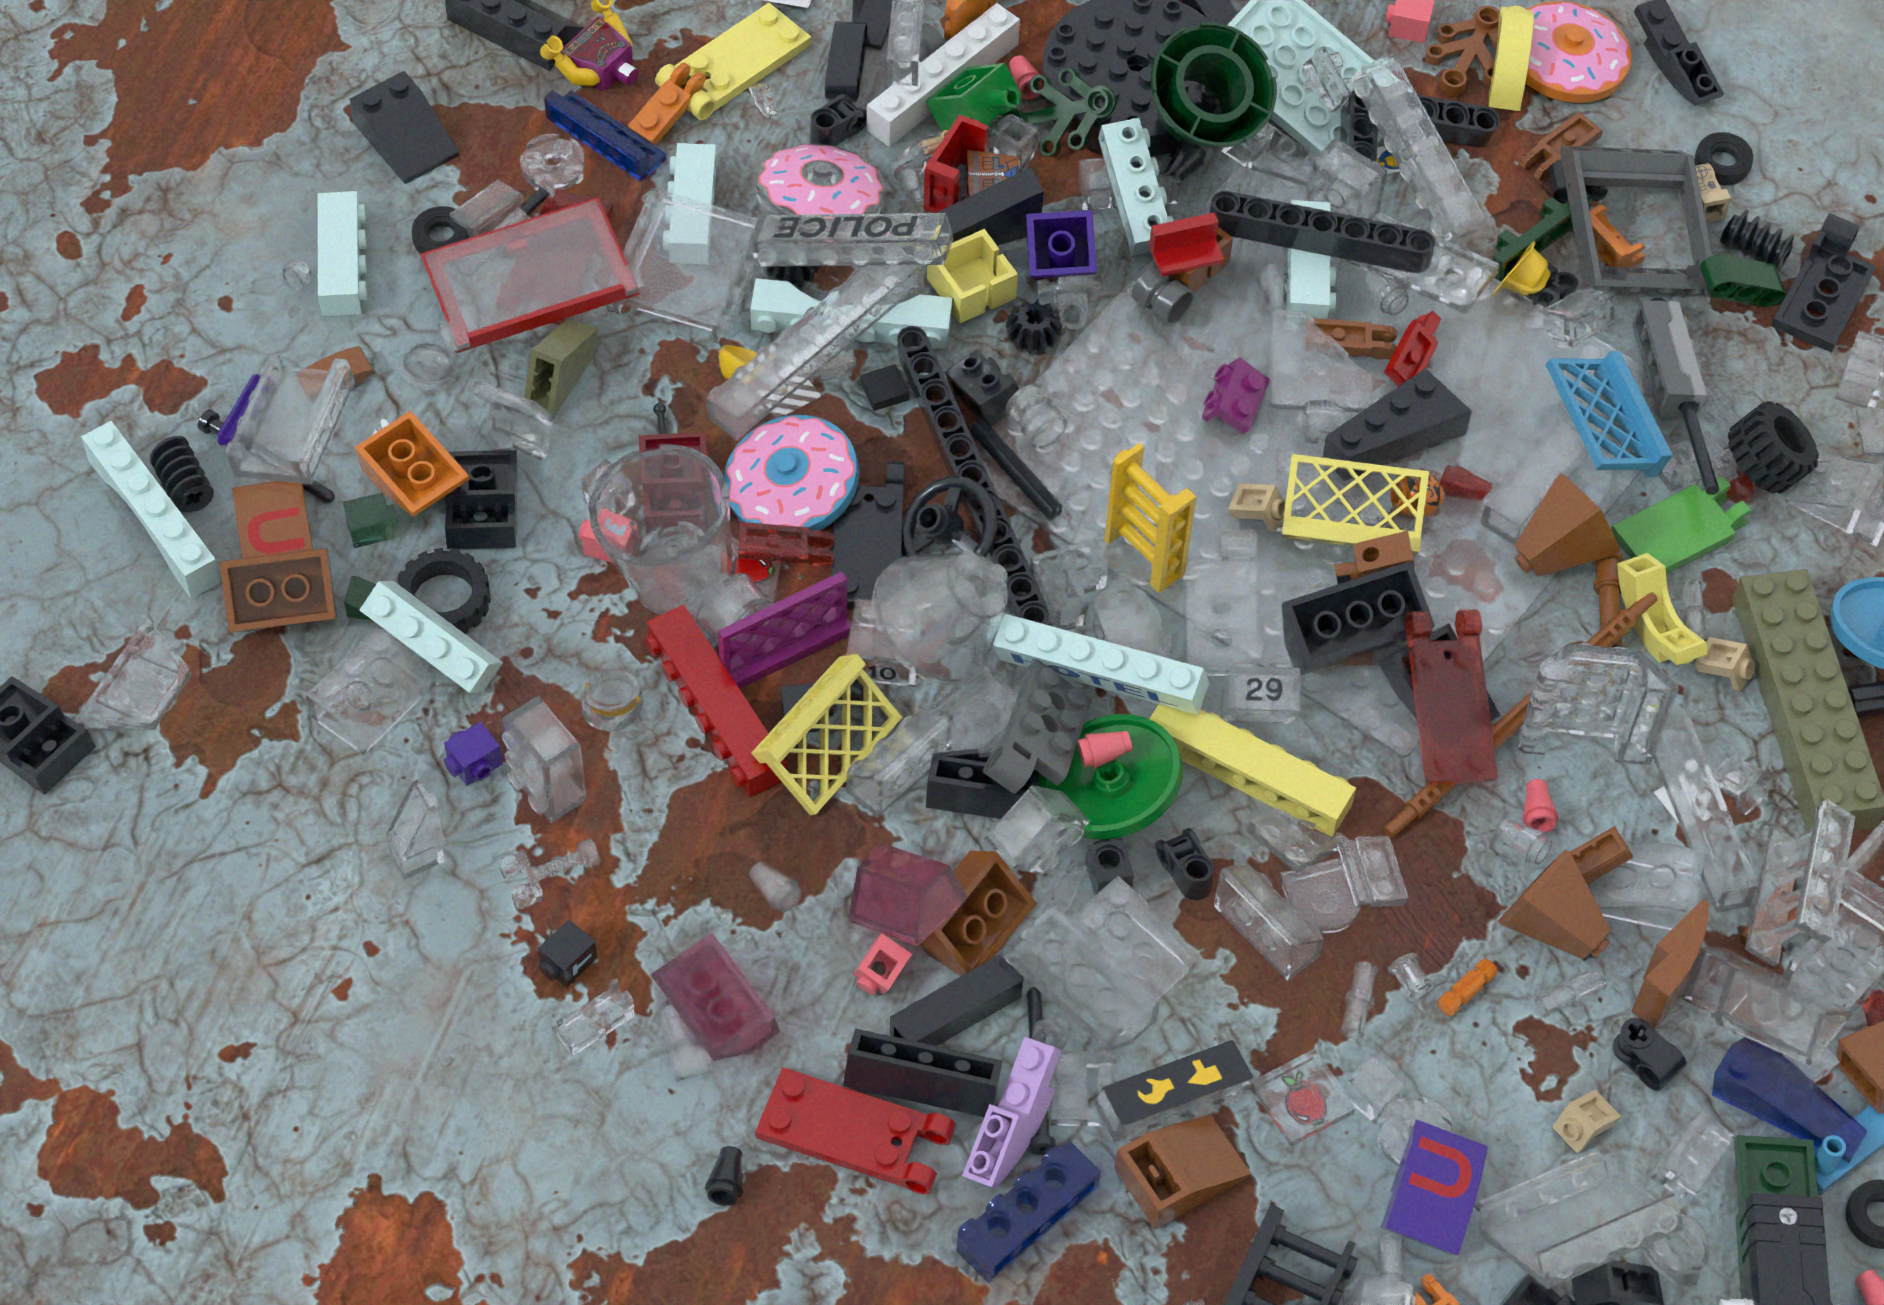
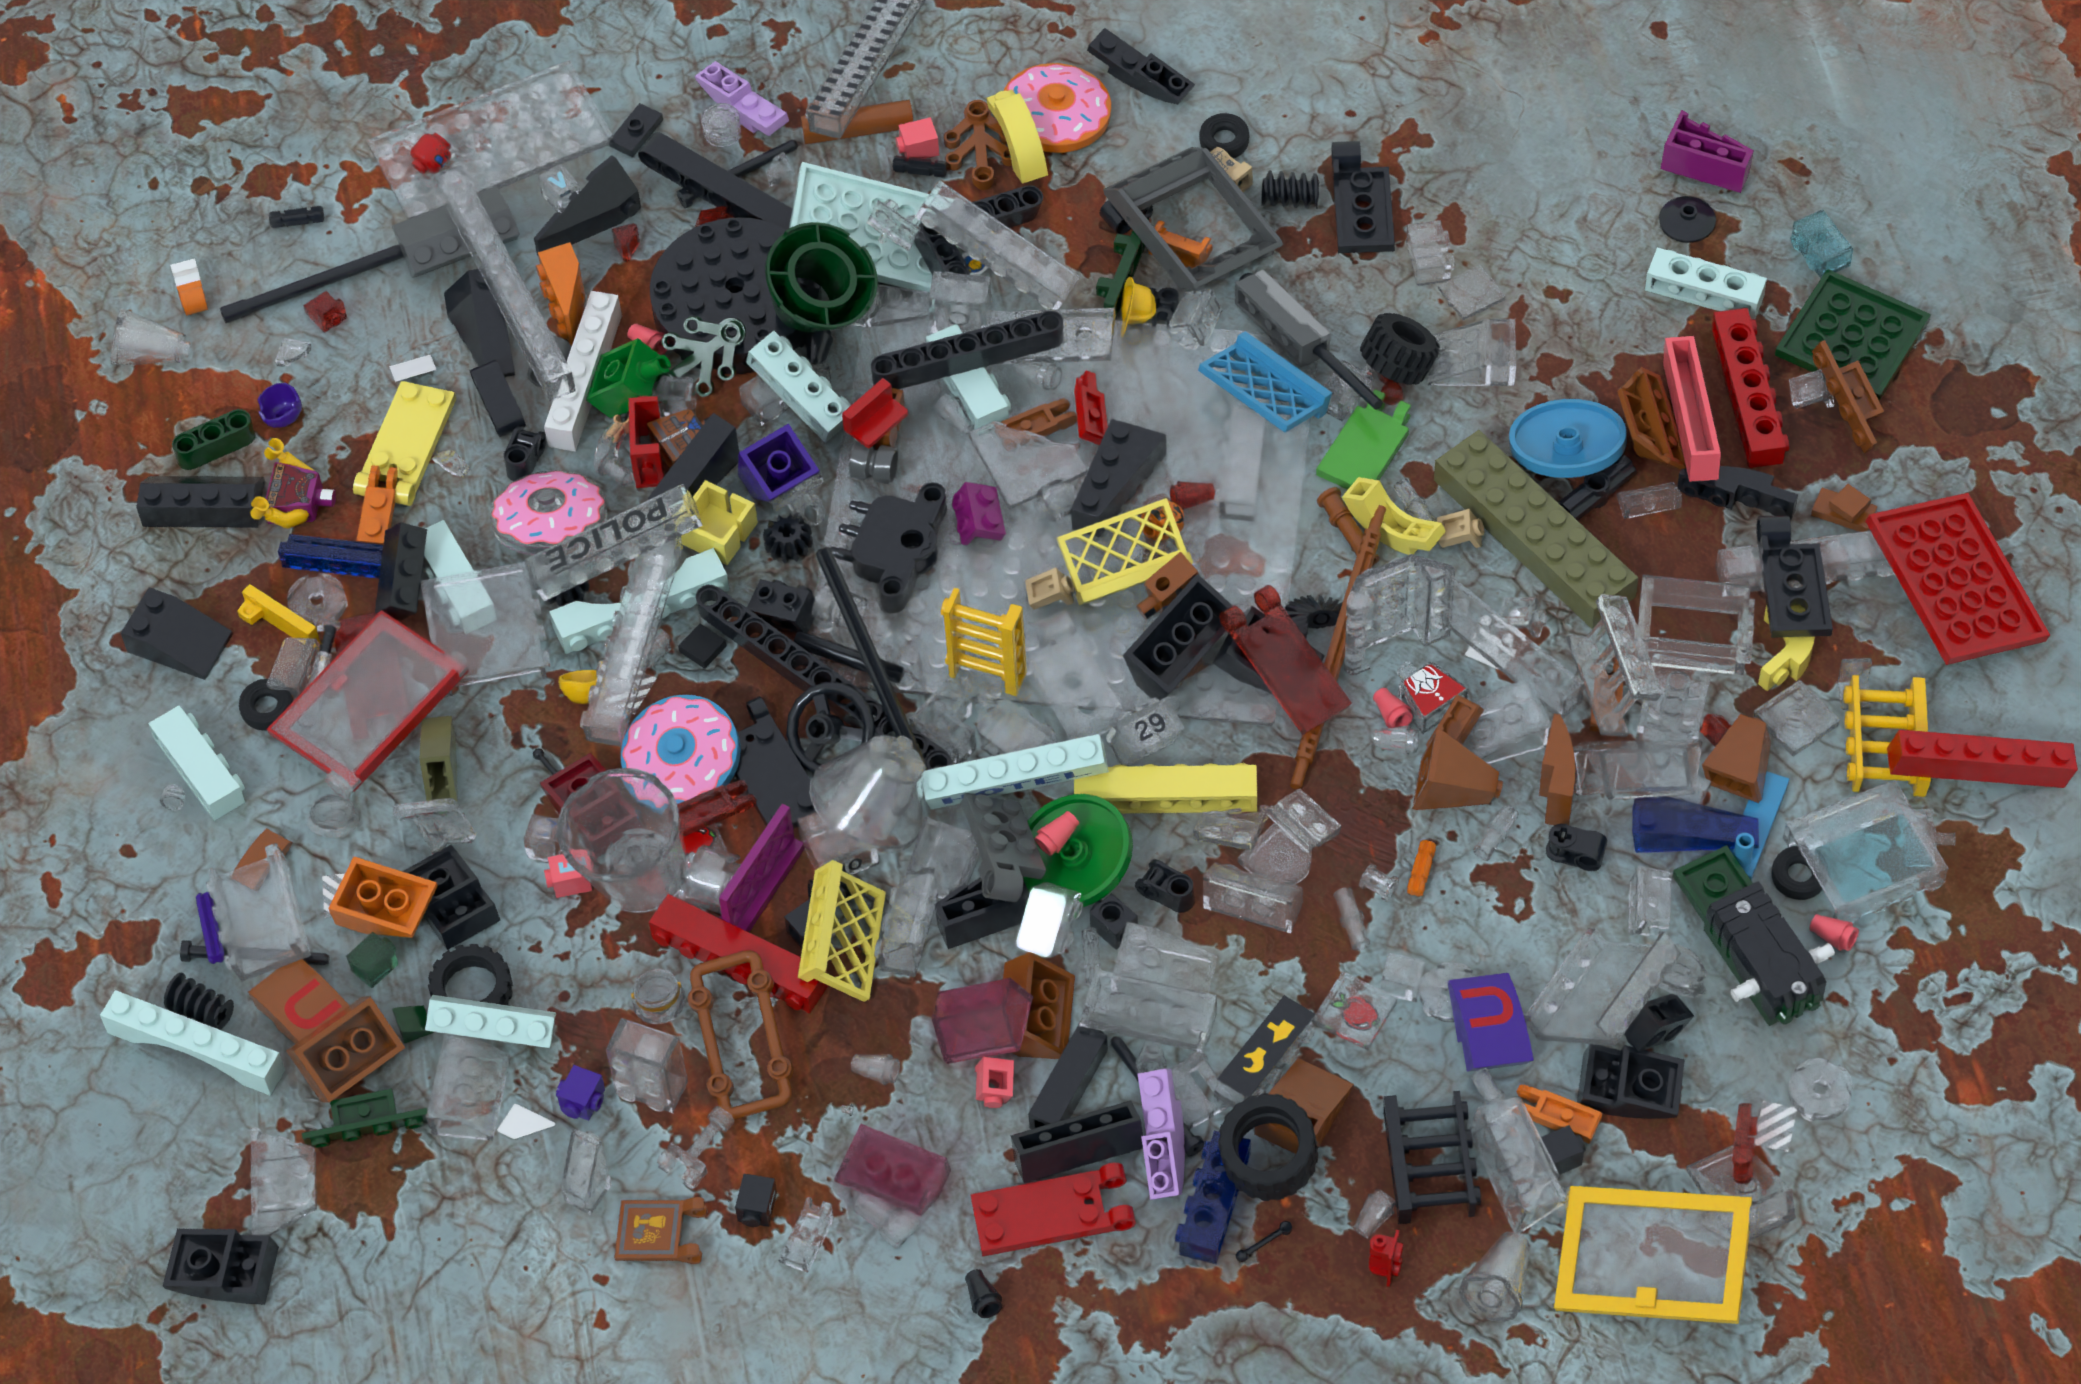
camera: 25 degrees left, 0 degrees up
dark orange slope [1514,473,1621,577] -> none
dark orange hinge [1520,112,1603,181] -> none
tan bracket [1553,1089,1621,1153] -> none
dark green beam [1700,254,1786,307] -> none
none -> yellow hinge [238,584,321,651]
none -> dark green bracket [302,1088,431,1148]
none -> black brick [374,522,427,621]
none -> white sticker [497,1104,555,1139]
none -> dark orange flag [614,1197,707,1264]
none -> dark orange bar [688,950,794,1120]
none -> black axle [816,547,928,775]
none -> black piece [830,482,947,613]
none -> black axle [892,155,947,178]
none -> black tyre [1218,1093,1318,1201]
none -> black hinge [1236,1221,1292,1262]
none -> black hair [1281,595,1343,639]
none -> torso [1397,661,1468,735]

